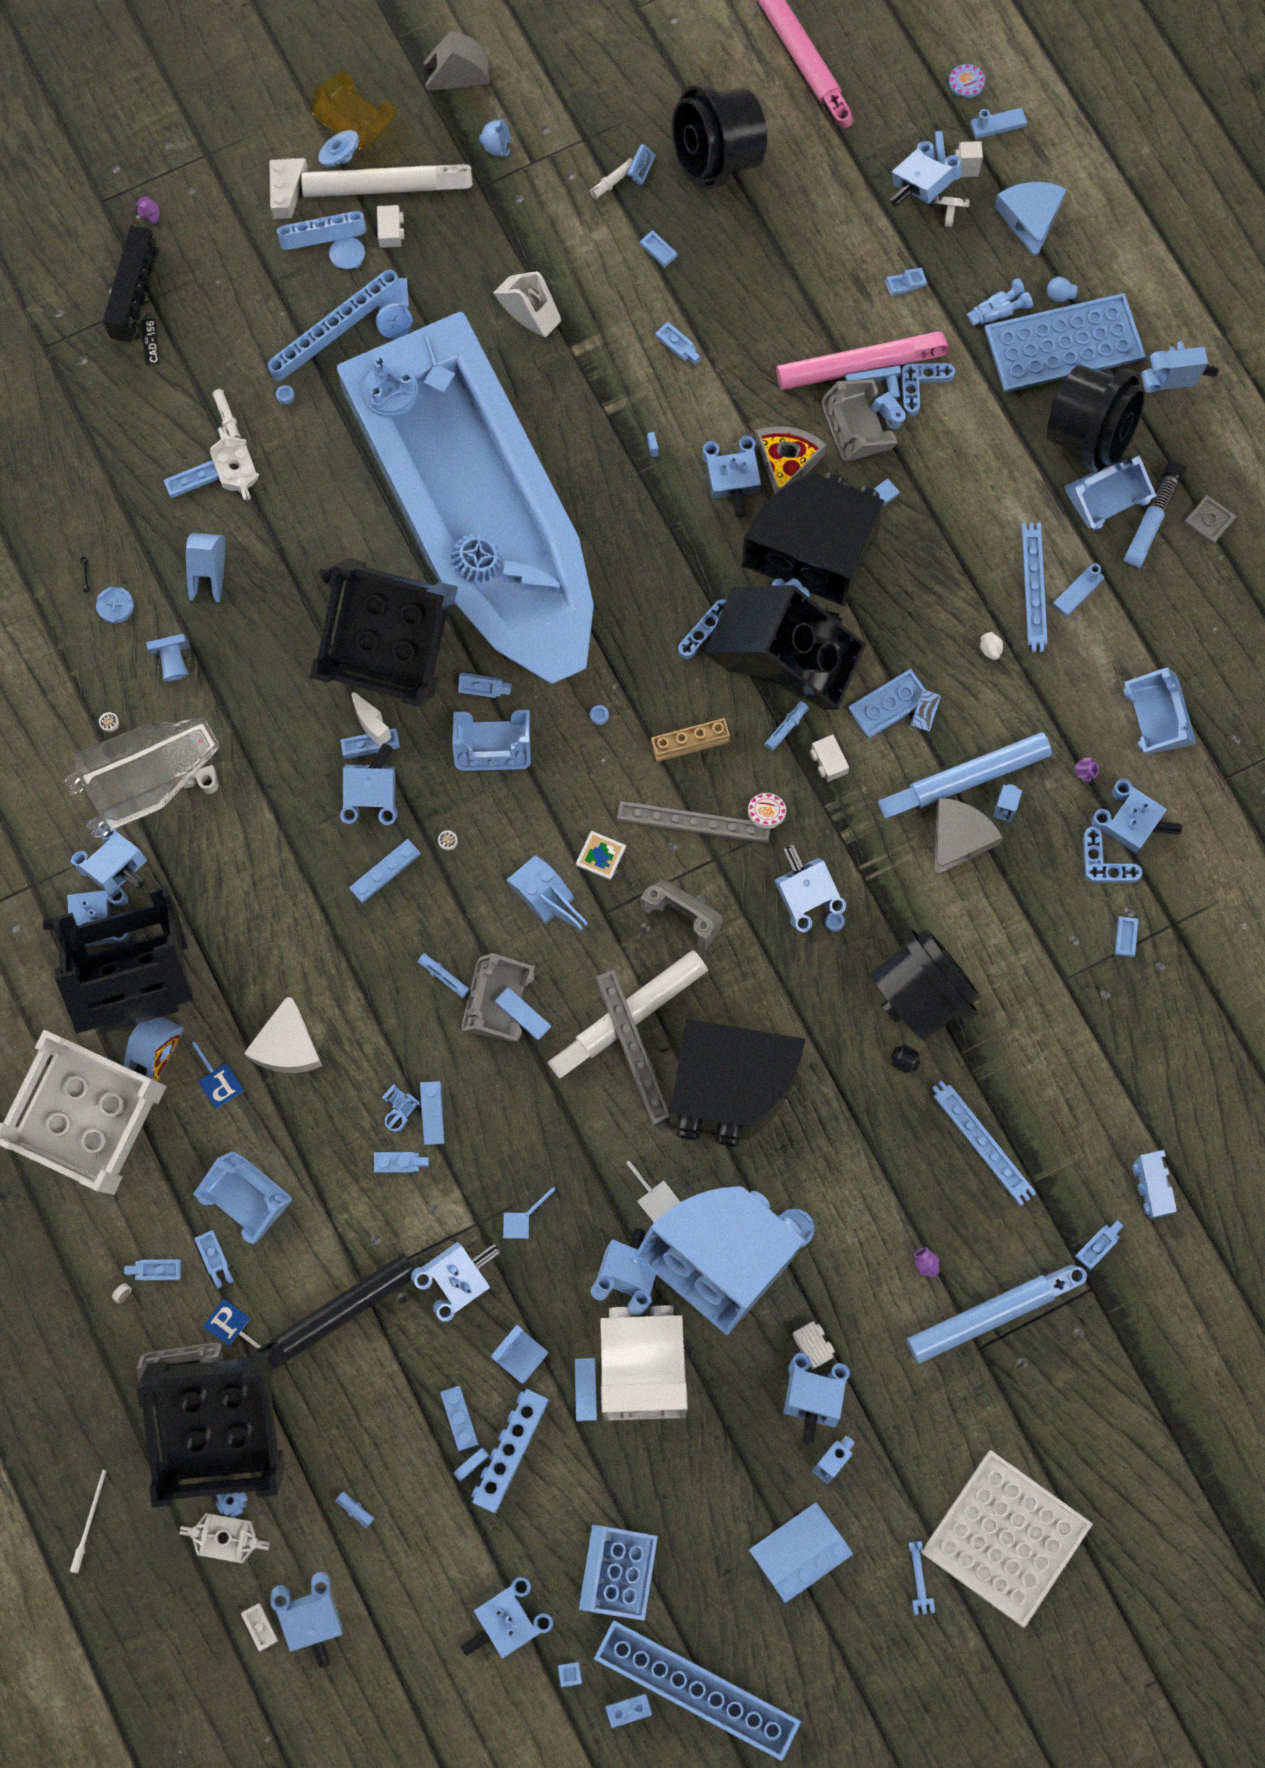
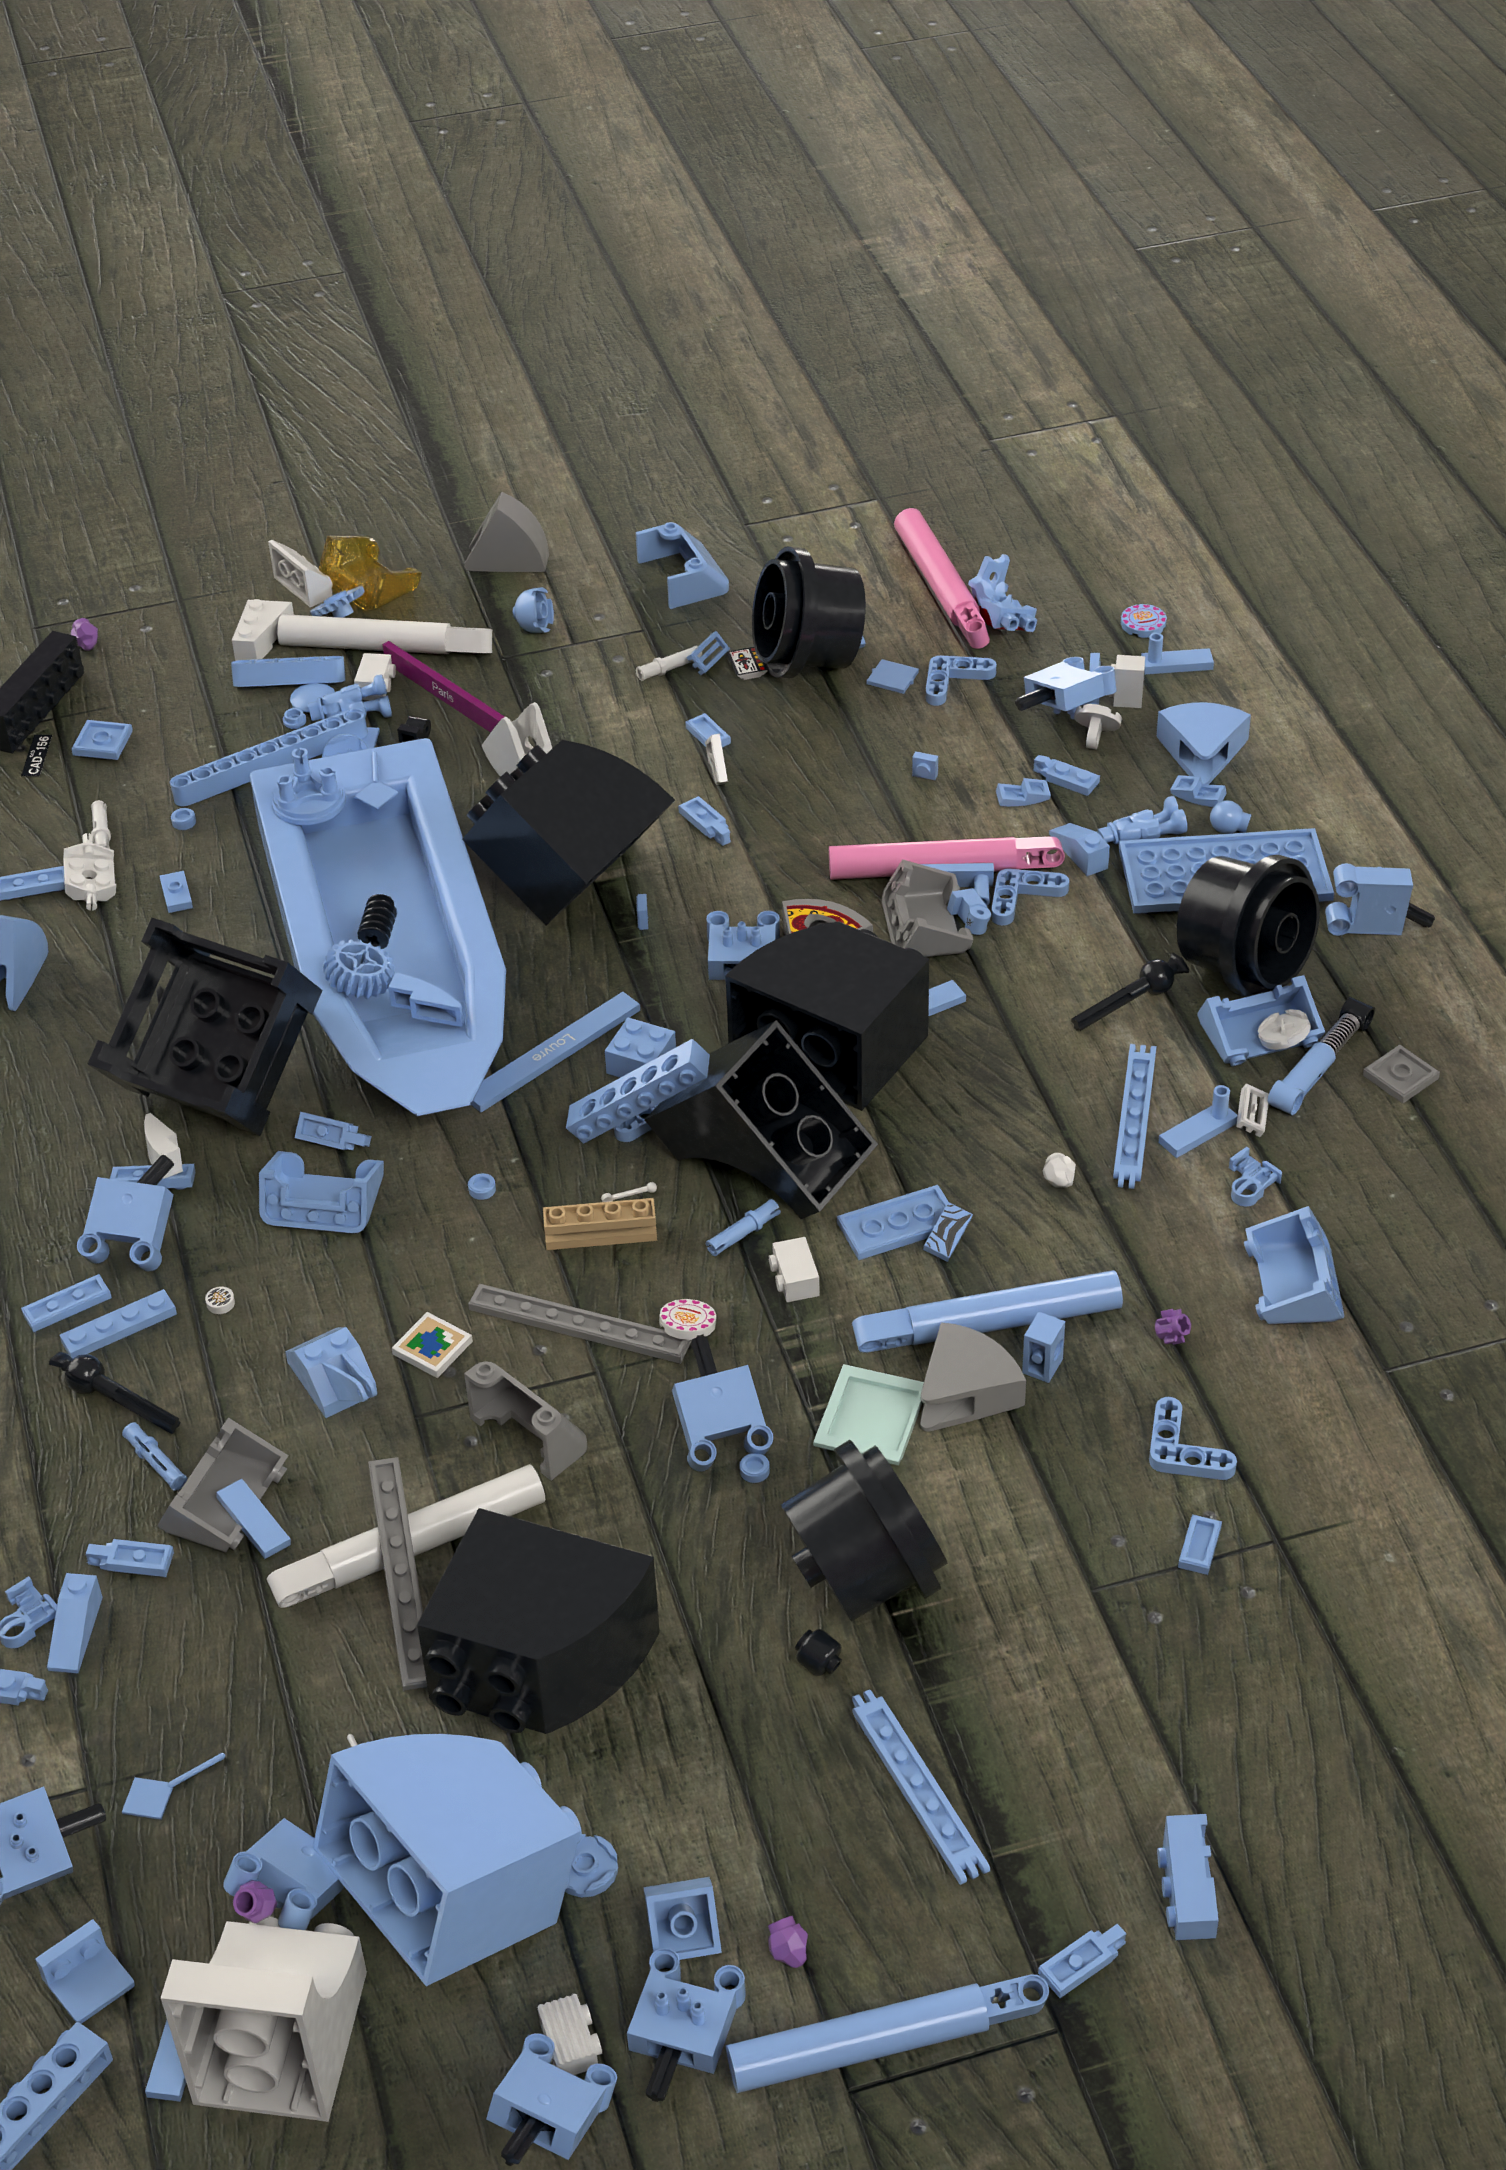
camera: 10 degrees right, 30 degrees down
light blue piece [1091,779,1182,854] -> none
none -> light blue tile [21,1274,112,1332]
none -> black piece [49,1352,181,1434]
none -> light blue plate [72,720,133,760]
none -> light blue hinge [86,1539,174,1577]
none -> light blue plate [160,871,193,913]
none -> medium lavender rock [233,1880,278,1923]
none -> white slope [268,540,333,608]
none -> light blue plate [283,708,306,729]
none -> light blue piece [308,674,392,721]
none -> black piece [357,894,397,949]
none -> magenta tile [382,641,504,733]
none -> black leg [397,716,431,743]
none -> black slope [462,740,675,926]
none -> light blue tile [471,992,640,1112]
none -> light blue brick [566,1039,710,1144]
none -> white hinge [601,1182,657,1202]
none -> light blue brick [605,1017,676,1078]
none -> light blue piece [627,1947,746,2102]
none -> light blue windscreen [636,522,729,609]
none -> light blue slope [643,1877,722,1960]
none -> white tile [705,734,728,785]
none -> piece [727,647,768,680]
none -> light aqua piece [813,1364,924,1466]
none -> light blue piece [867,659,919,694]
none -> light blue plate [912,751,938,780]
none -> light blue beam [926,655,997,706]
none -> light blue hips [968,554,1037,632]
none -> light blue hinge [1033,755,1100,796]
none -> light blue slope [1049,823,1110,876]
none -> black piece [1071,952,1189,1031]
none -> light blue slope [1170,775,1227,807]
none -> light blue piece [1229,1146,1282,1207]
none -> white tile [1236,1084,1269,1137]
none -> white tile [1258,1009,1311,1050]

